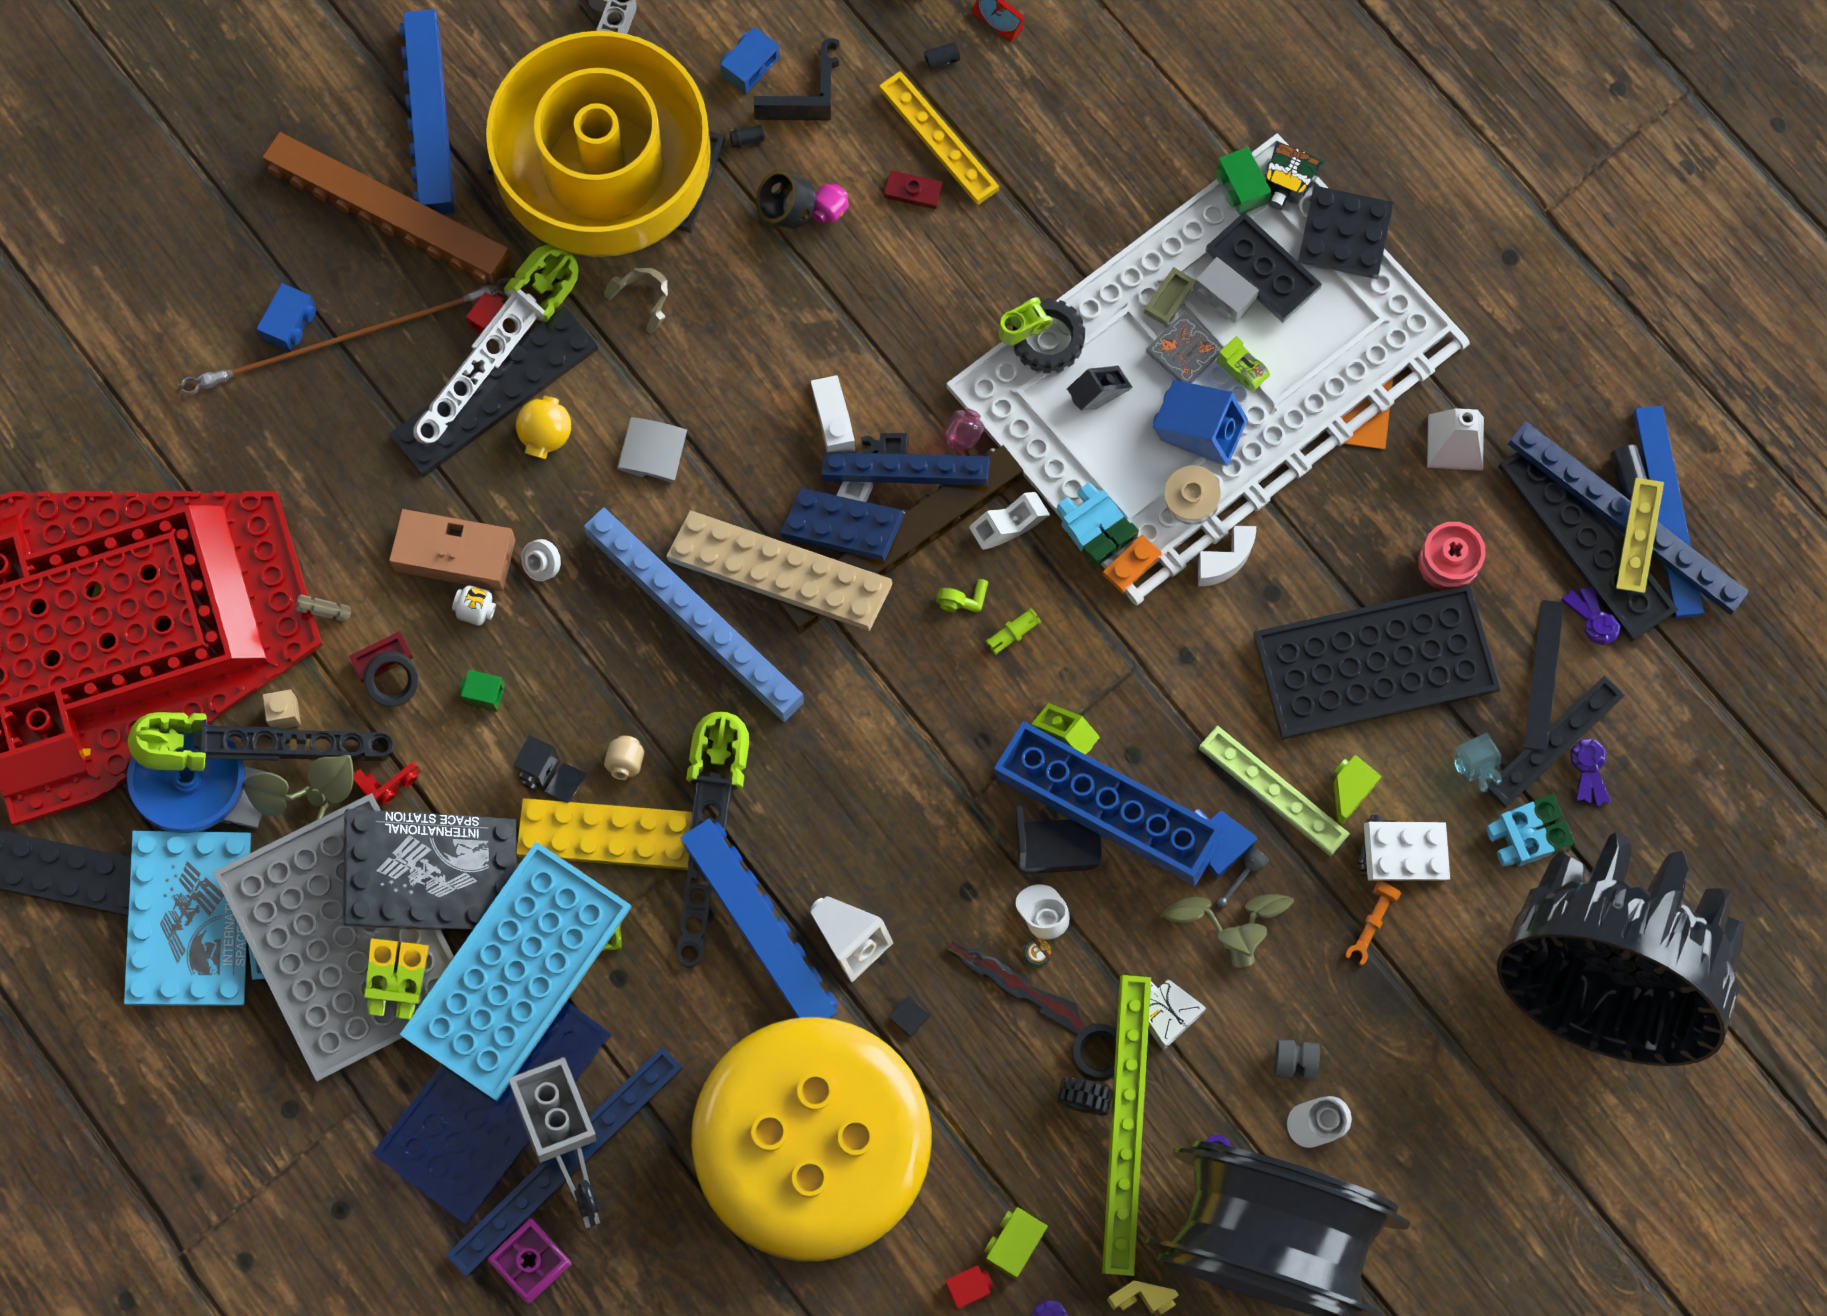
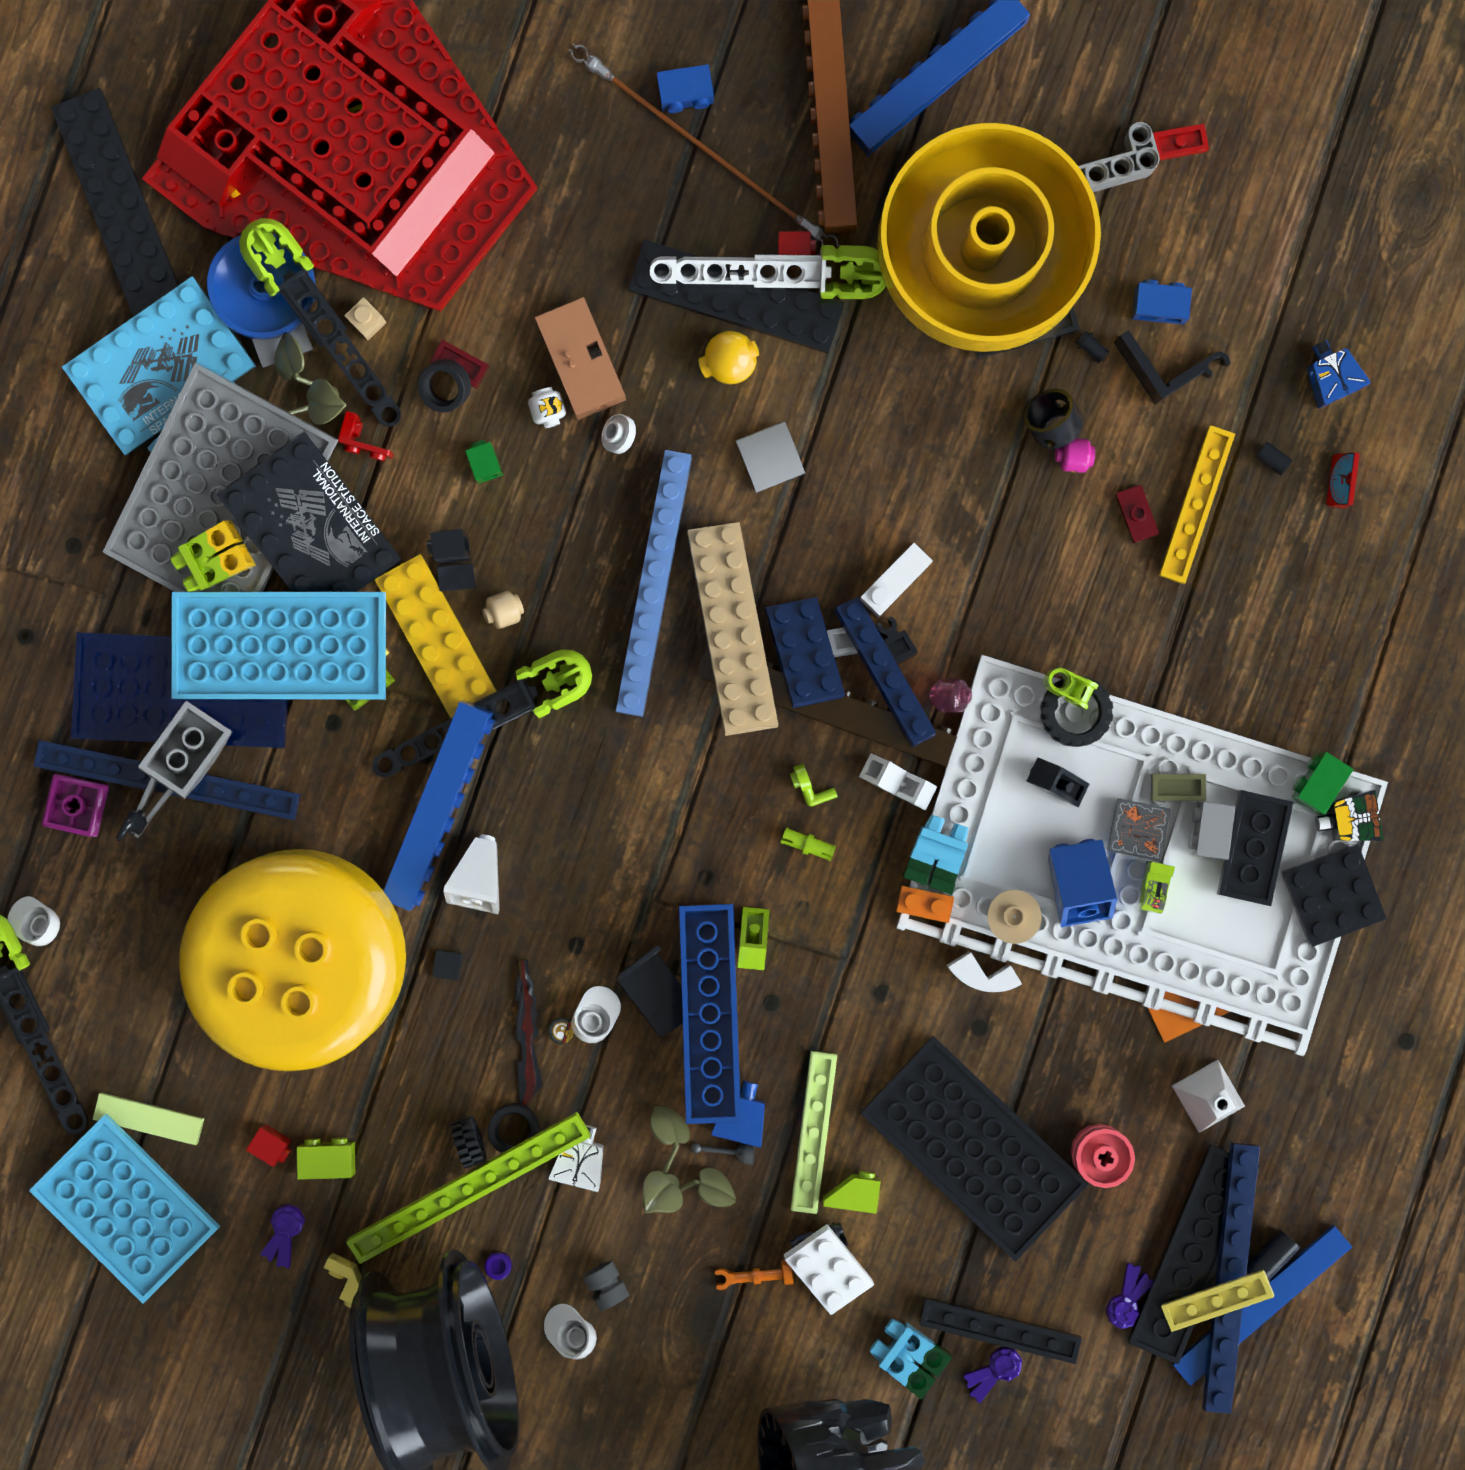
camera: 55 degrees right, 15 degrees up
dark tan axle [295,594,351,622] -> none
dark tan helmet [604,268,668,334] -> none
clear light blue brick [1454,733,1501,792] -> none
black sticker [1524,600,1565,750] -> none

